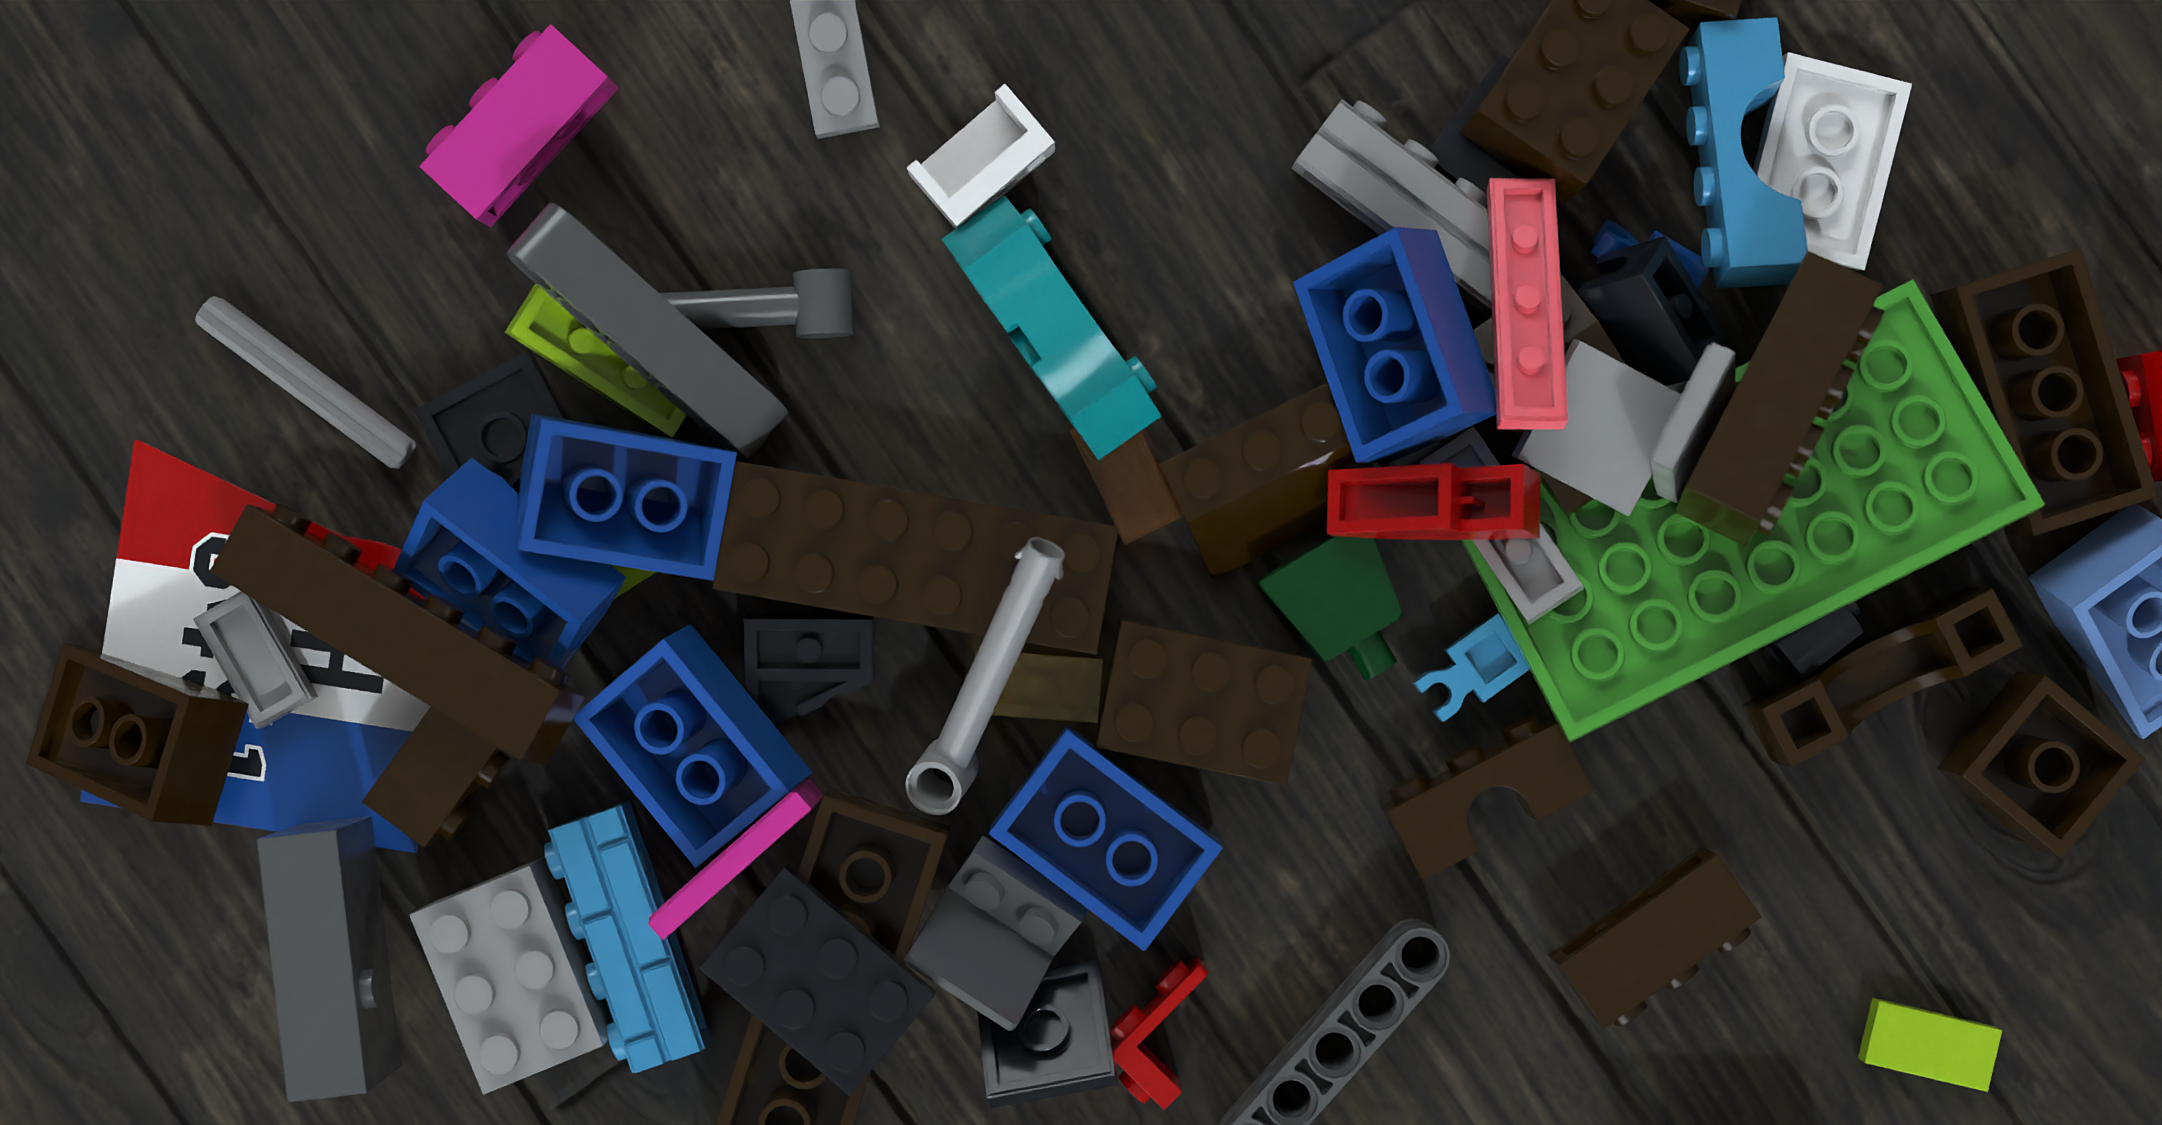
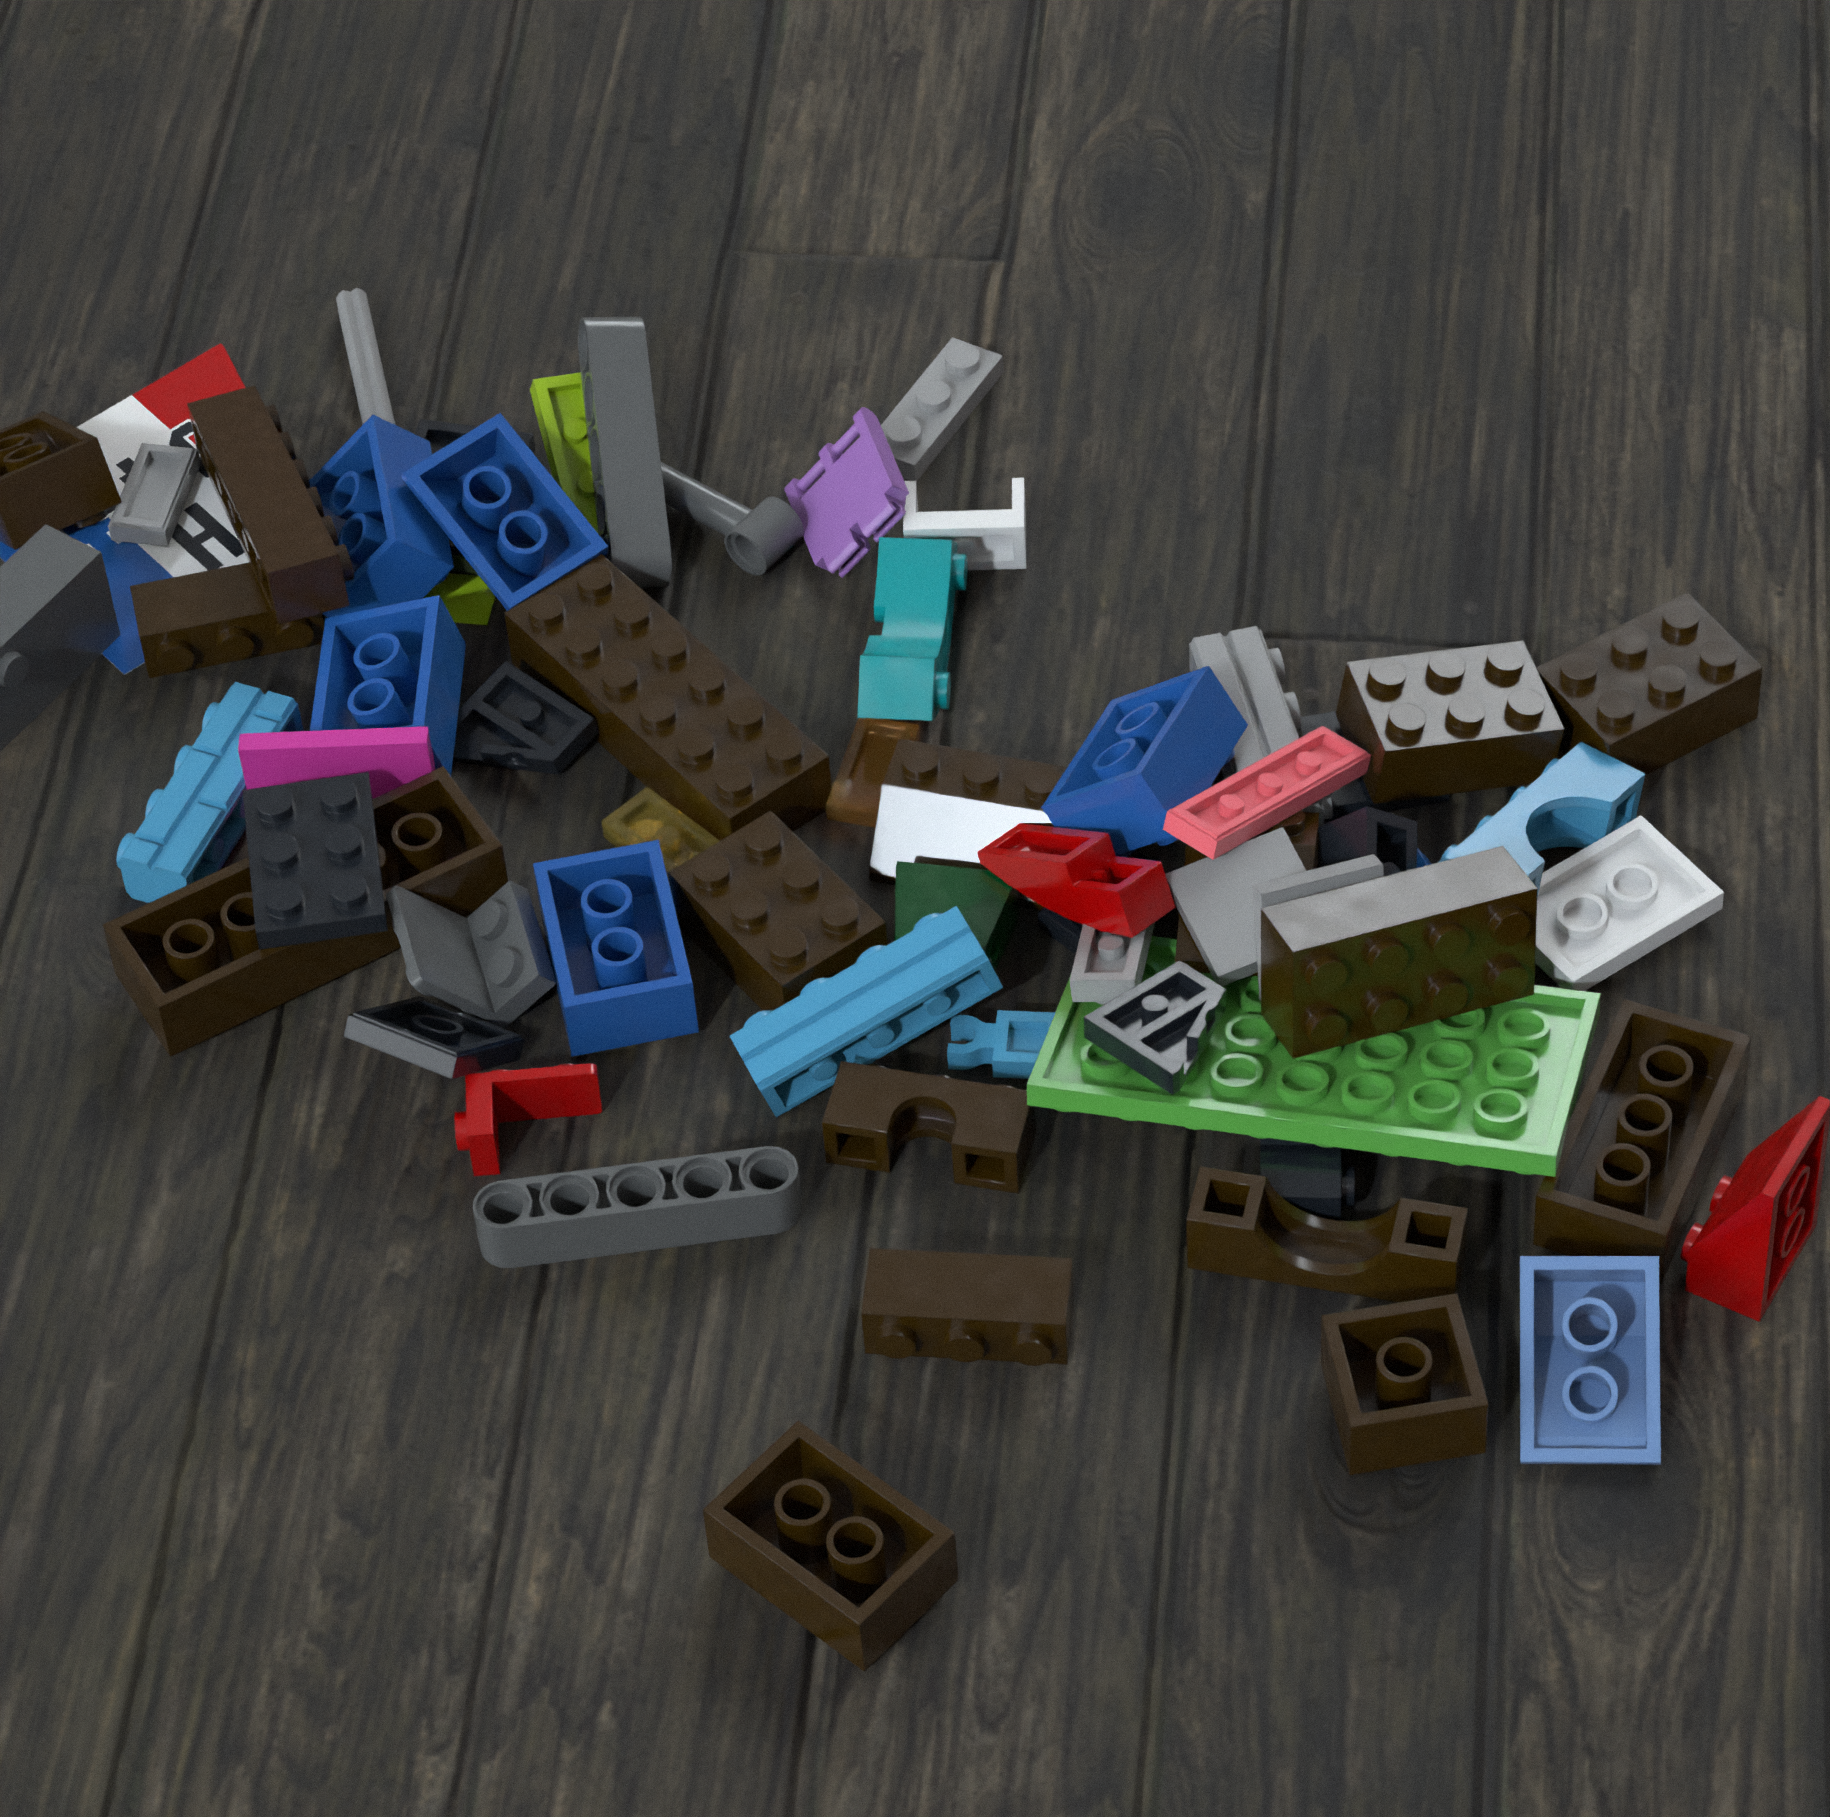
camera: 50 degrees right, 40 degrees down
light grey brick [409,857,613,1095] -> none
dark pink brick [419,24,619,227] -> none
light grey piece [905,538,1065,815] -> none
lime tile [1858,997,2003,1092] -> none
none -> dark azure brick [730,906,1003,1117]
none -> medium lavender plate [784,407,909,578]
none -> black wing [1084,960,1226,1095]

